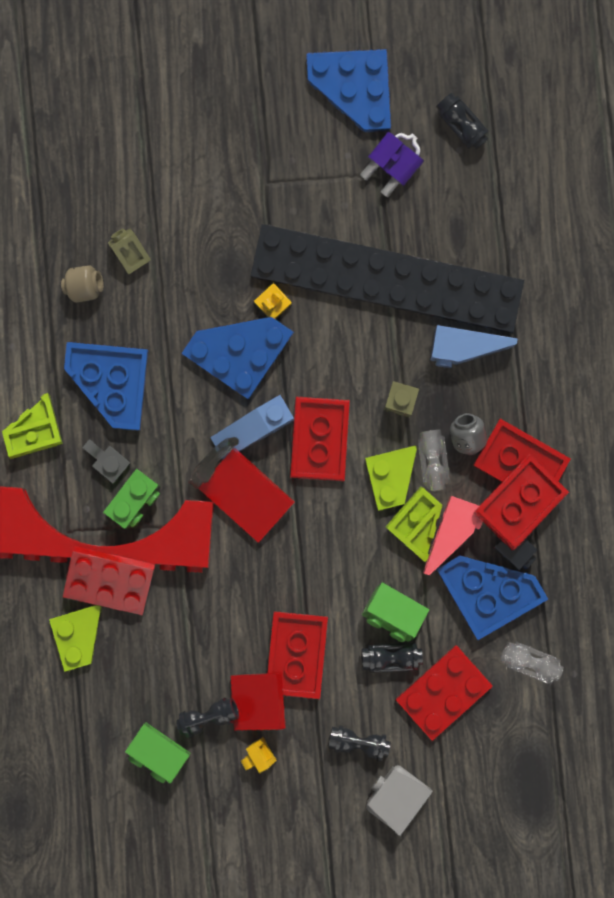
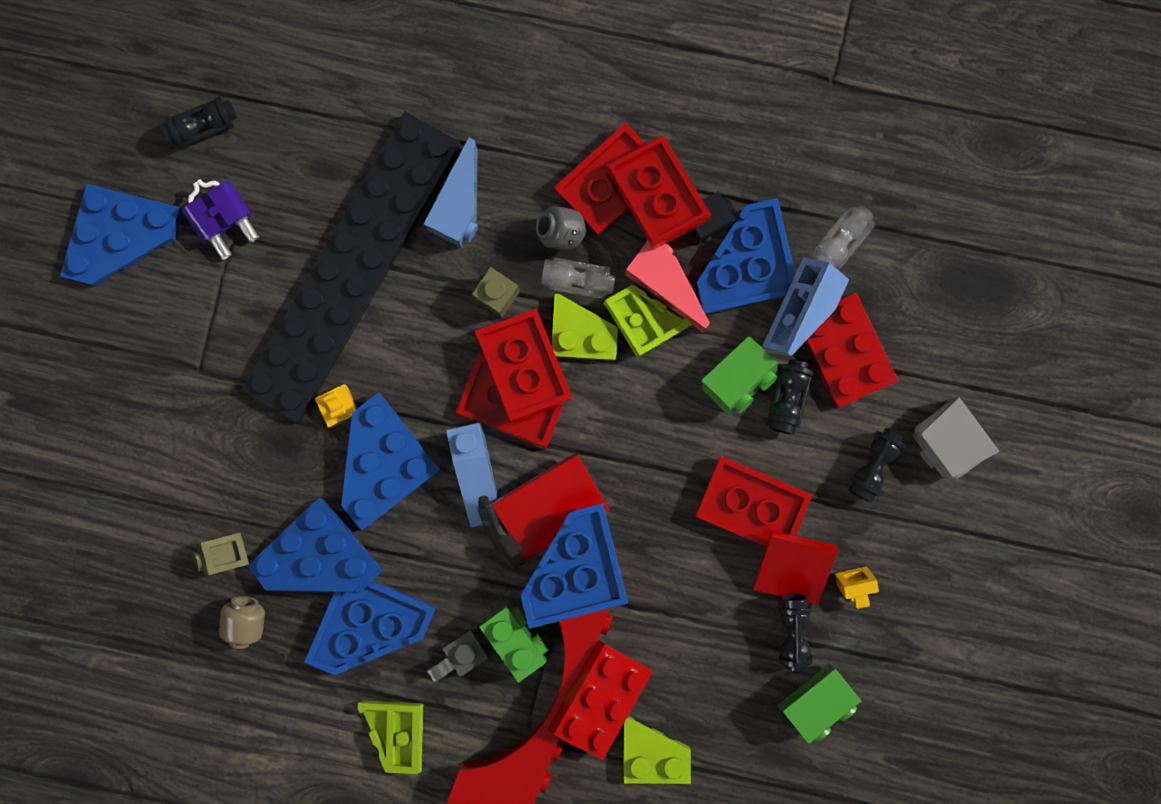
camera: 65 degrees left, 0 degrees up
none -> blue plate [247,498,383,593]
none -> red plate [475,309,573,424]
none -> blue plate [521,503,628,629]
none -> medium blue slope [762,257,849,356]

